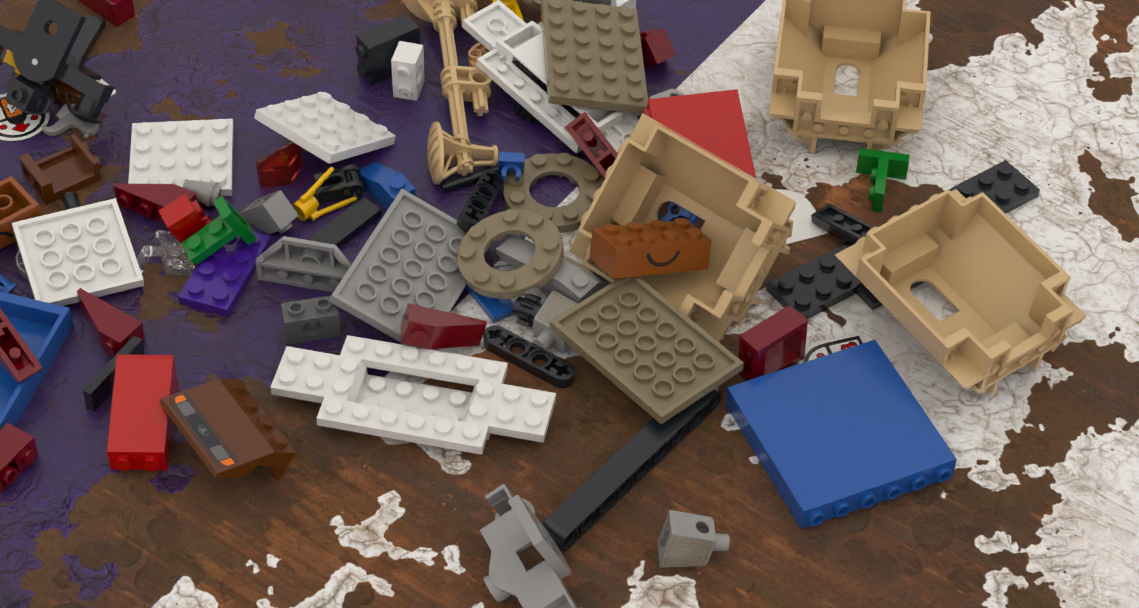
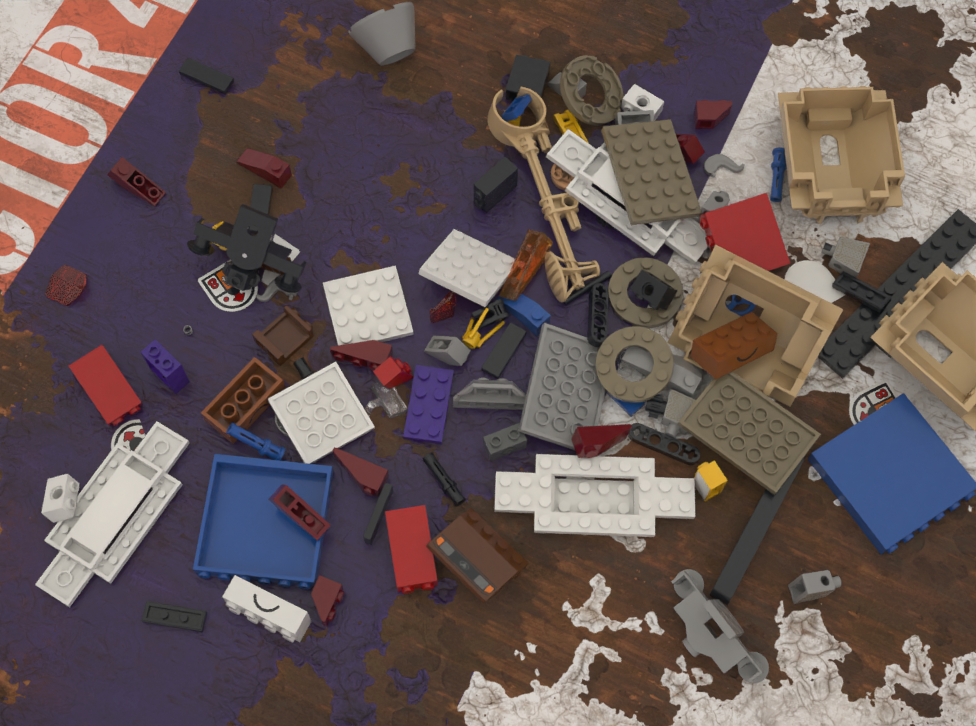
camera: 10 degrees left, 20 degrees up
green bracket [181,196,257,266] -> none
light grey cone [183,179,222,207] -> none
white brick [391,41,425,101] -> none
blue tile [498,152,525,182] -> none
dark red slope [565,112,618,180] -> none
dark red window [738,305,808,381] -> none
green bracket [856,148,910,212] -> none
none -> black pin [423,452,466,507]
none -> clear orange slope [499,229,553,301]
none -> black brick [630,269,677,310]
none -> dark red slope [694,100,732,129]
none -> yellow brick [694,460,728,501]
none -> light grey piece [704,154,745,178]
none -> blue pin [770,147,787,202]
none -> light grey torso [821,237,870,278]

